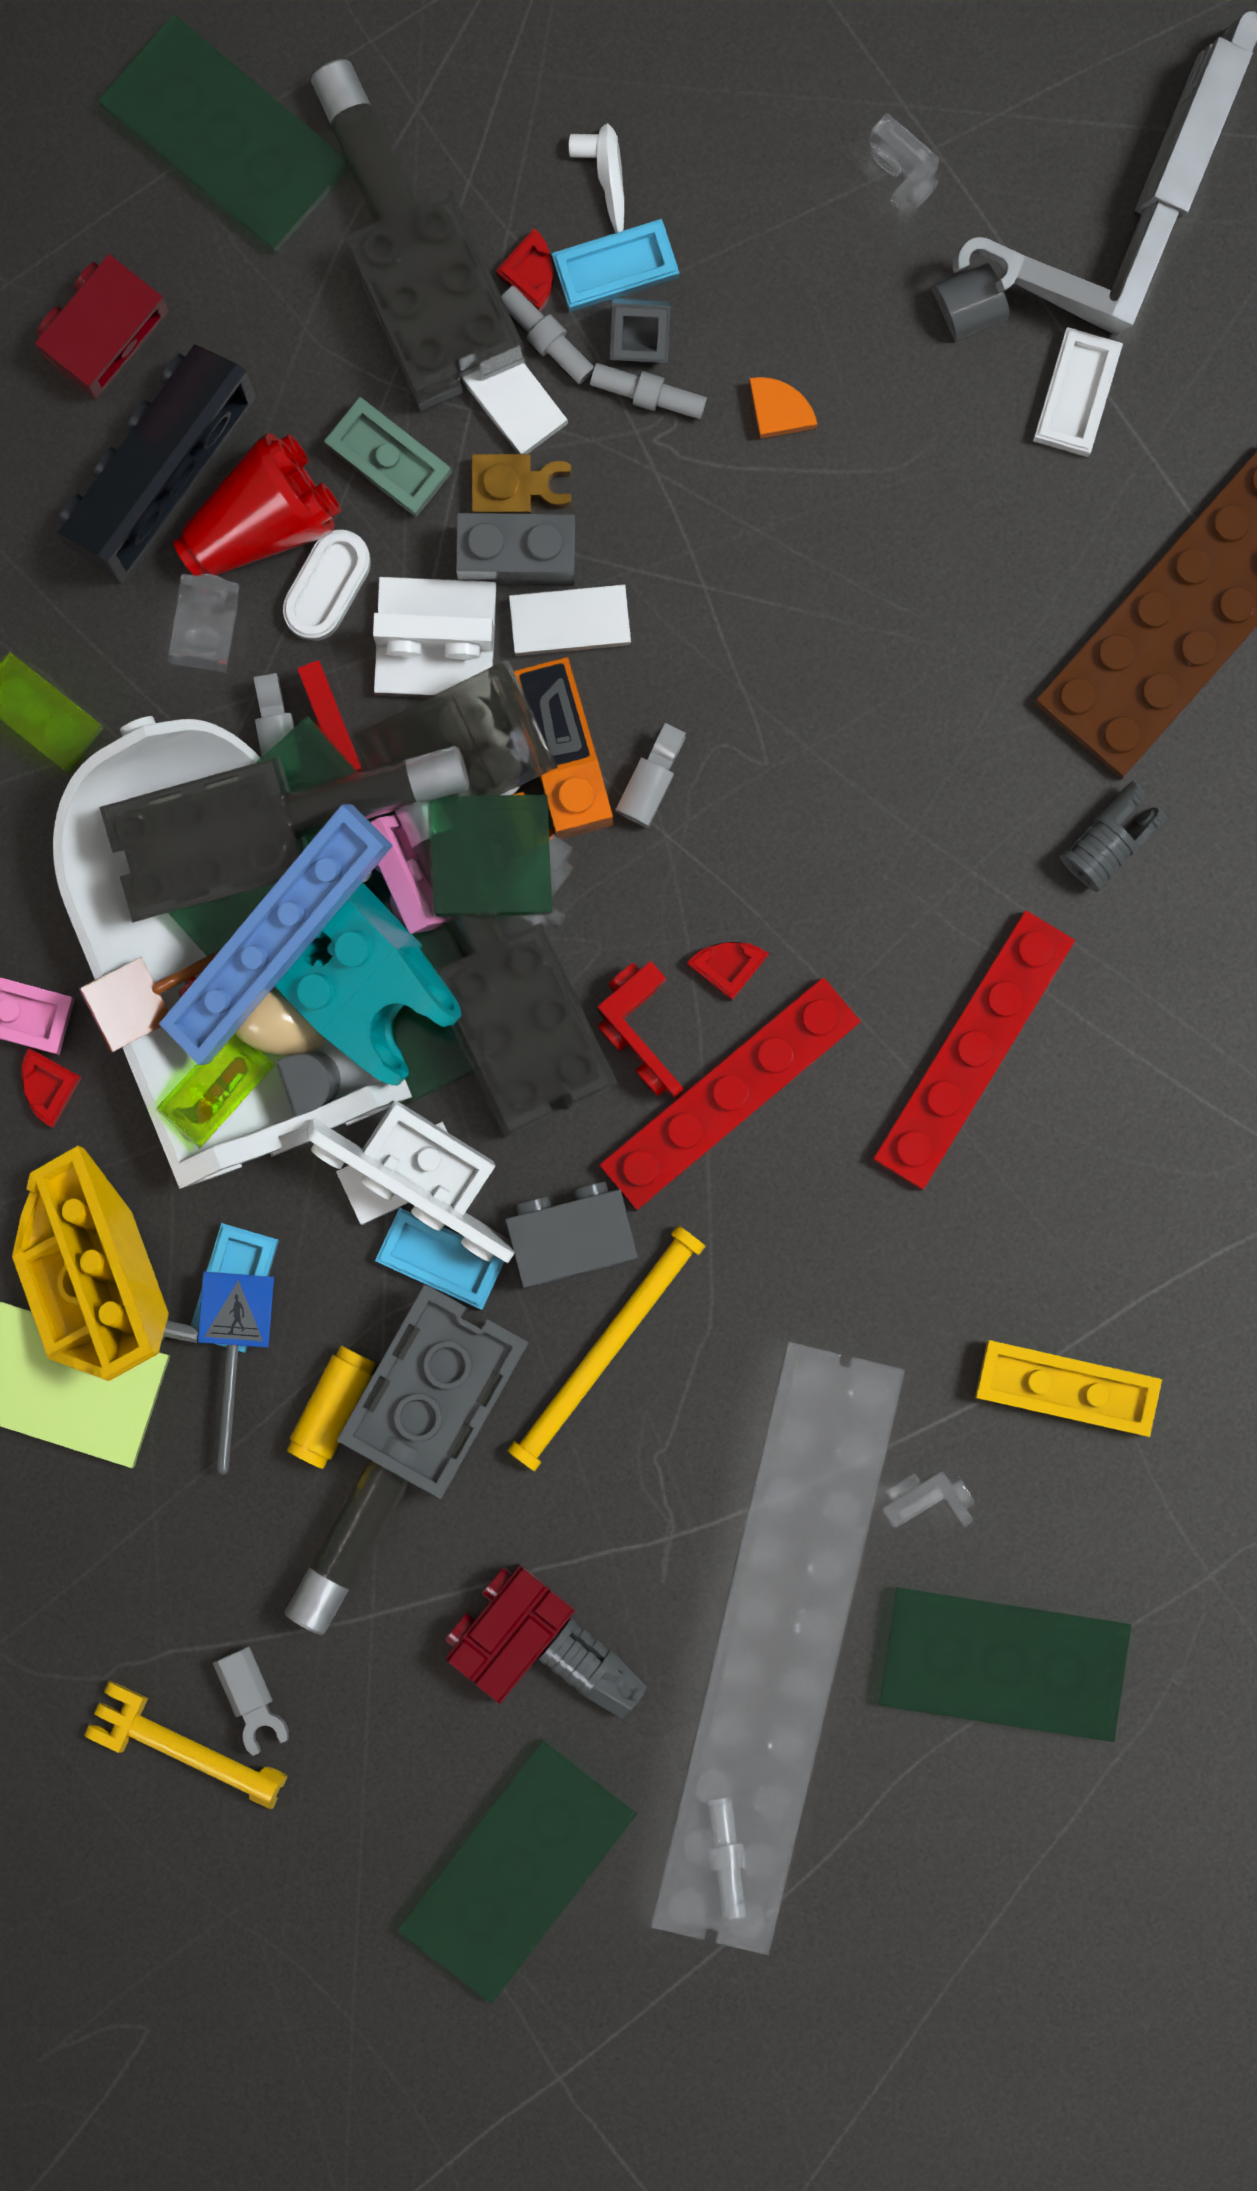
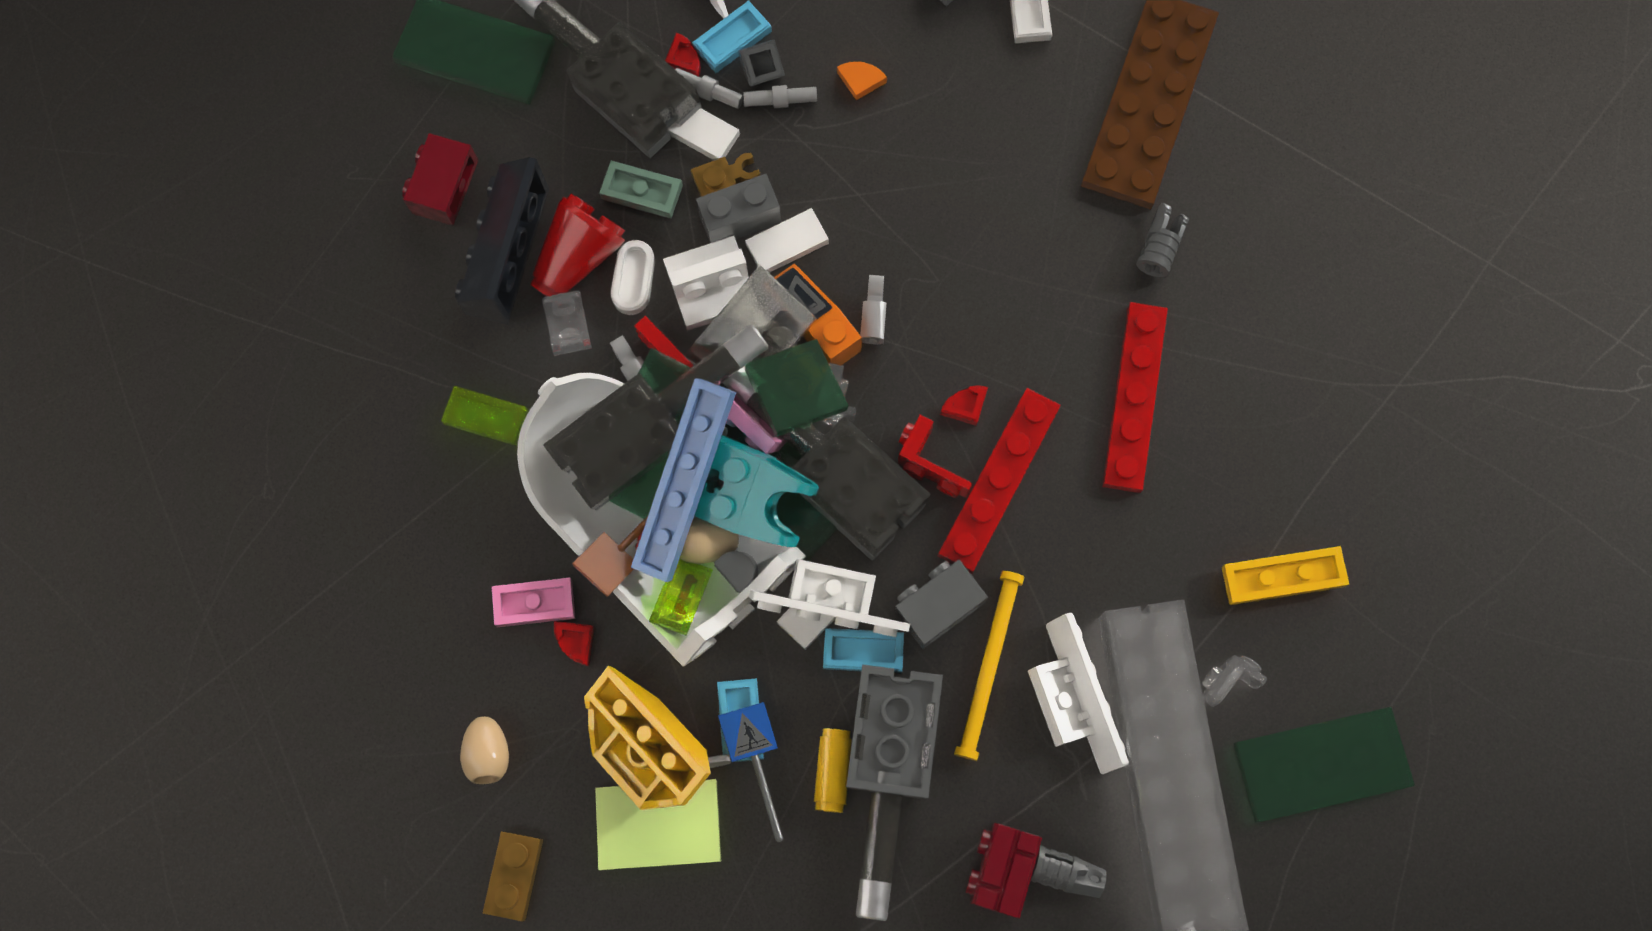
camera: 15 degrees left, 10 degrees down
none -> white bracket [1028,613,1129,774]

